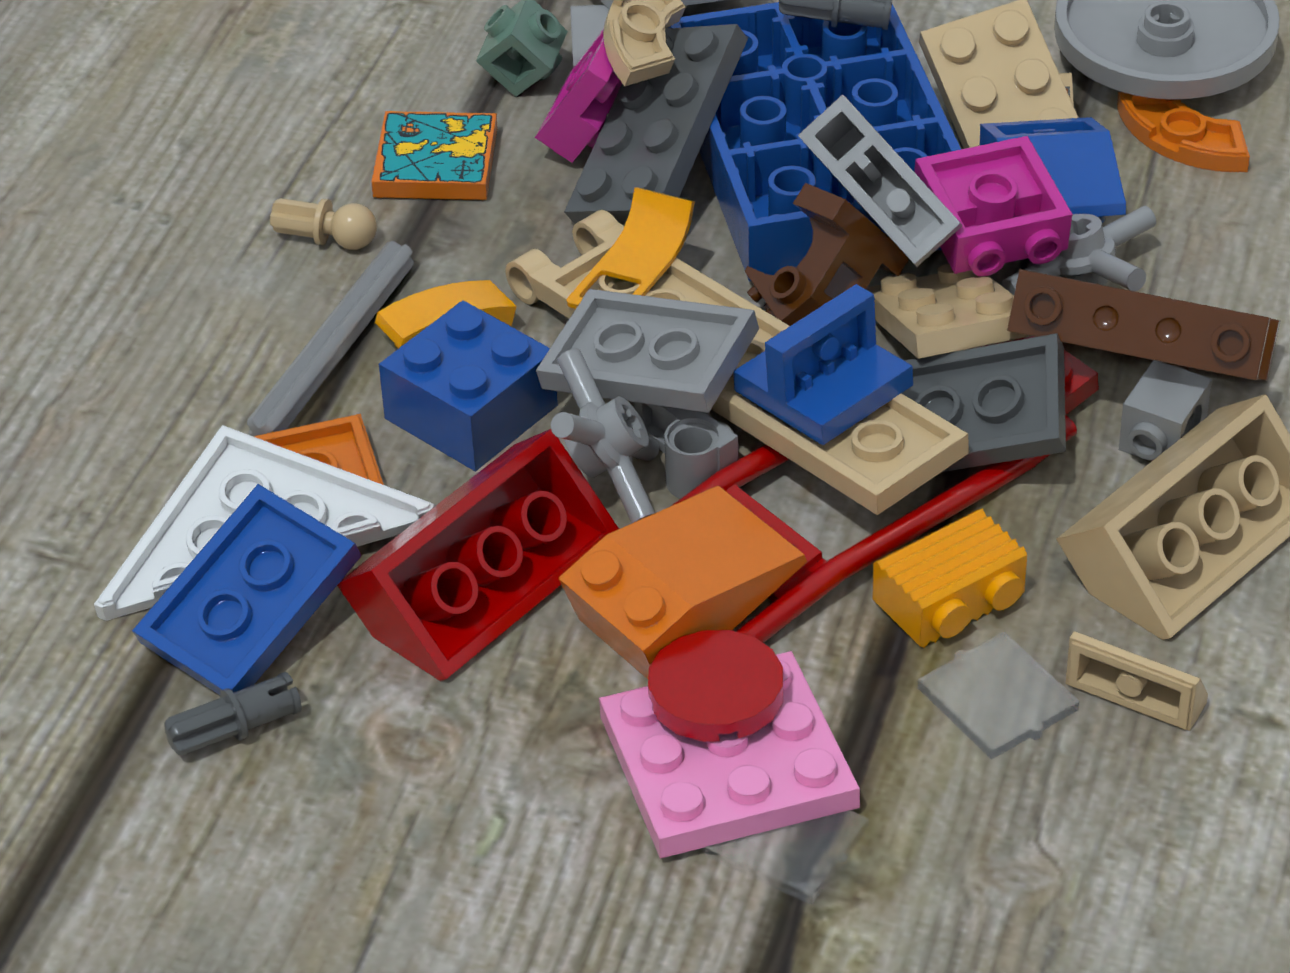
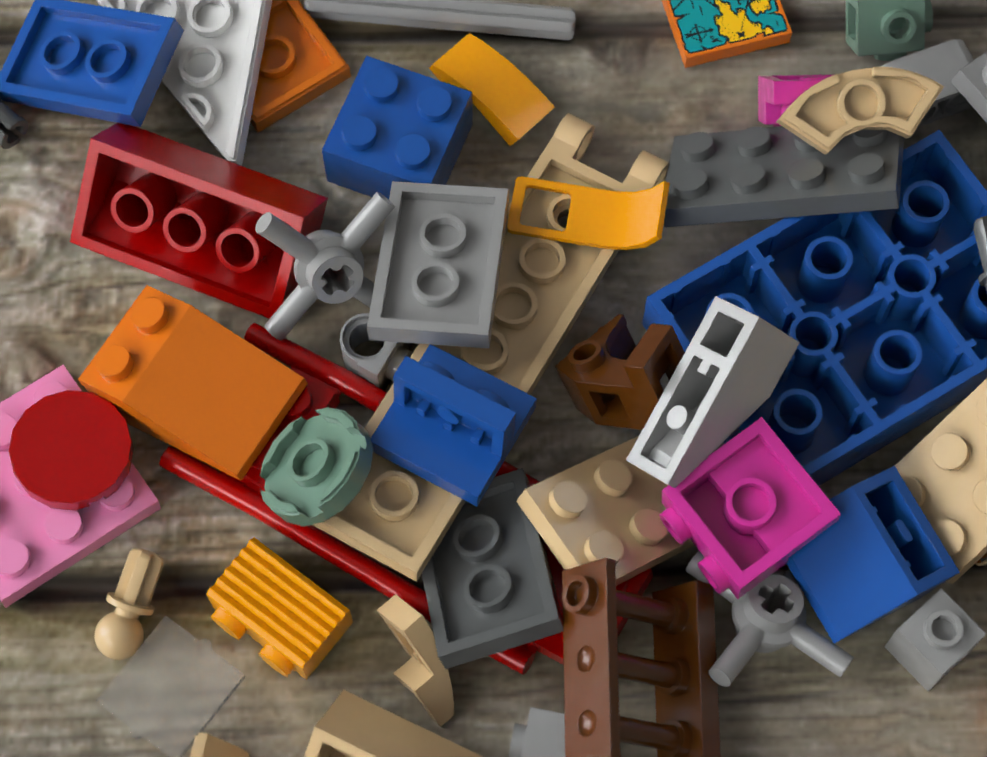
camera: 70 degrees right, 25 degrees up
none -> tan axle [94,548,164,660]
none -> sand green tile [260,407,373,526]
none -> tan slope [377,594,454,727]
none -> light grey brick [884,588,987,692]

